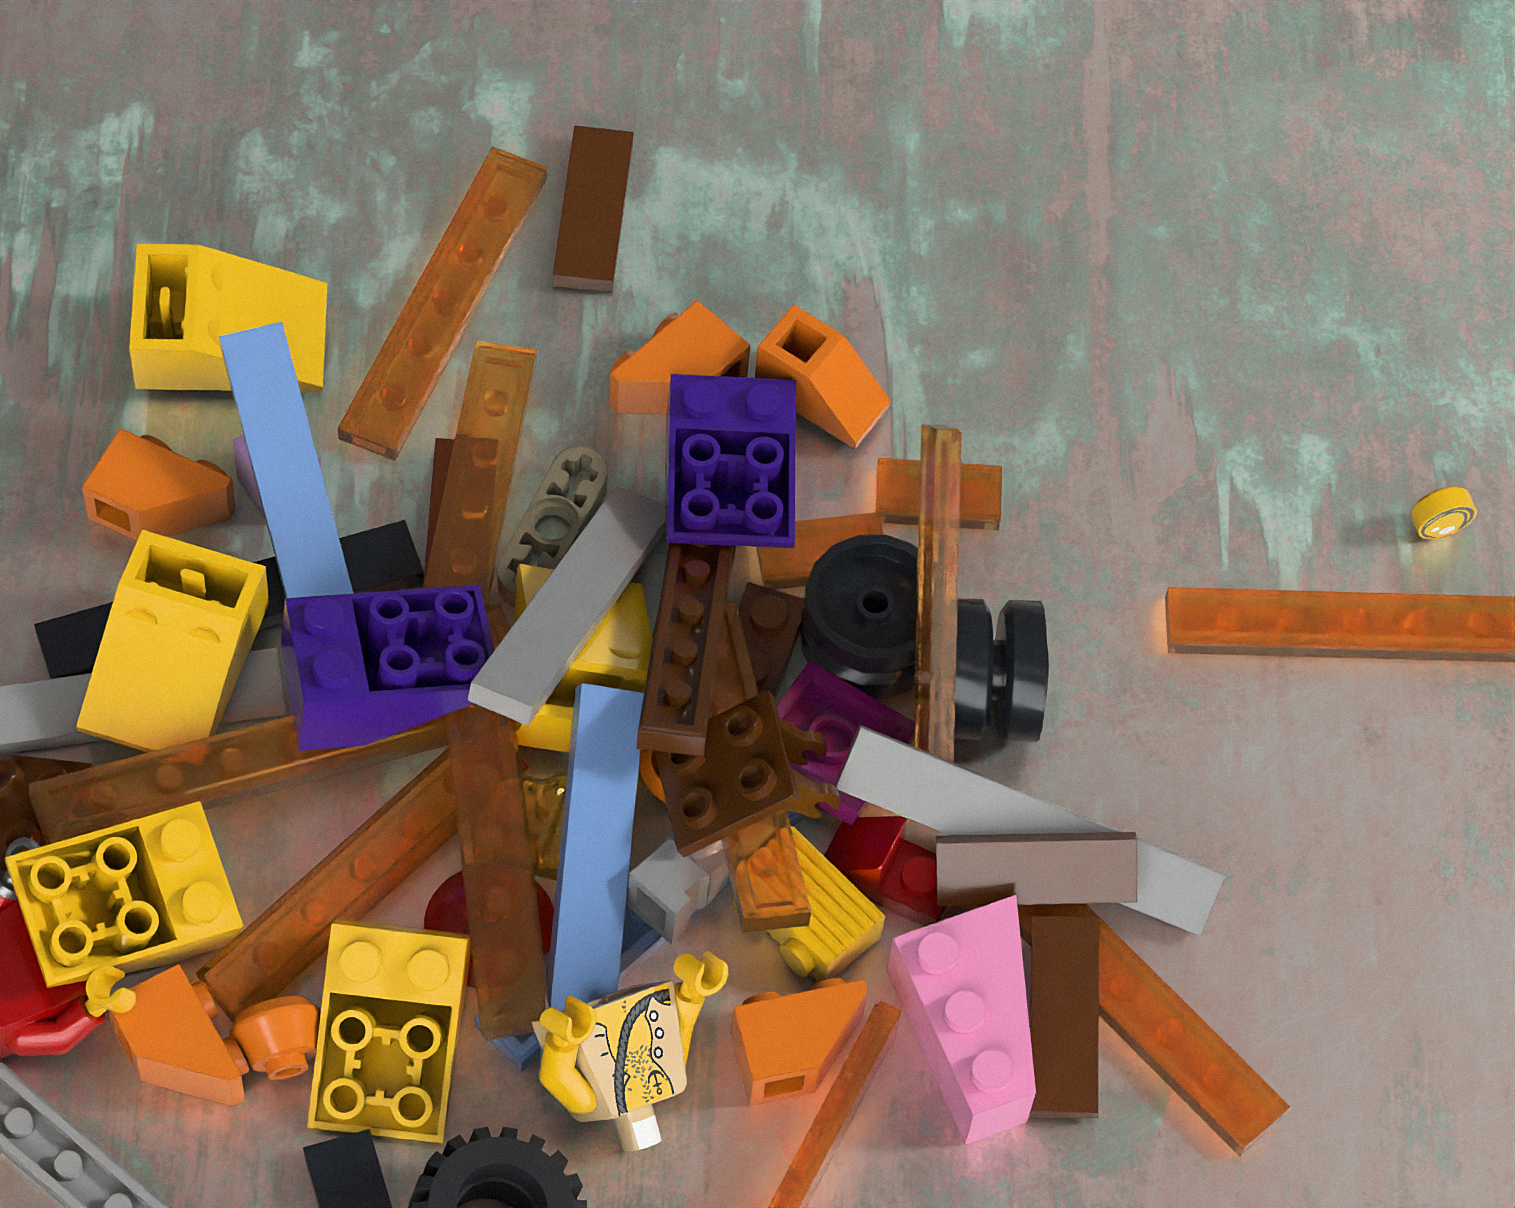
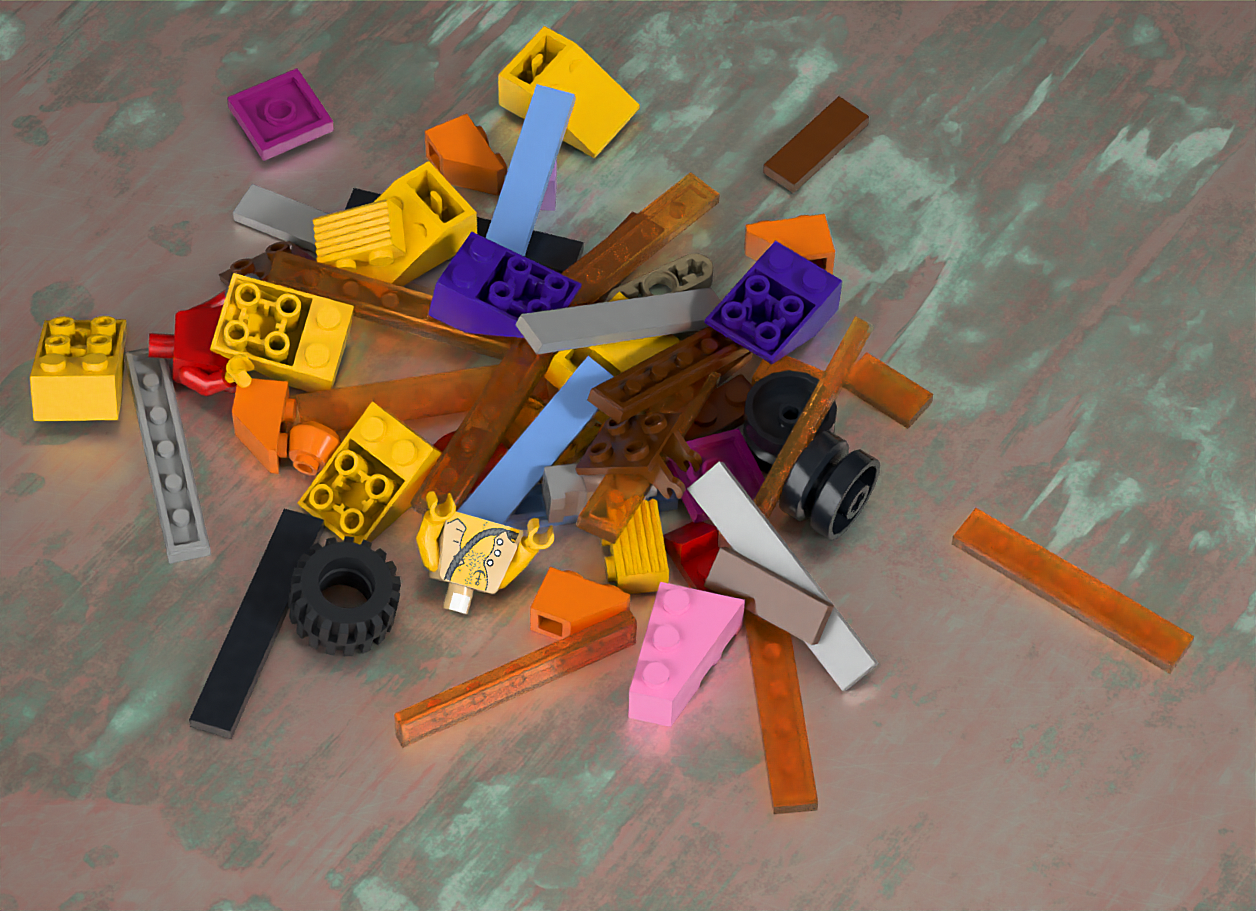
camera: 40 degrees right, 5 degrees down
clear orange tile [338,146,547,461] -> none
orange slope [754,304,891,449] -> none
reddish brown tile [1030,916,1099,1119] -> none
yellow tile [1410,486,1477,540] -> none
none -> yellow brick [312,199,406,276]

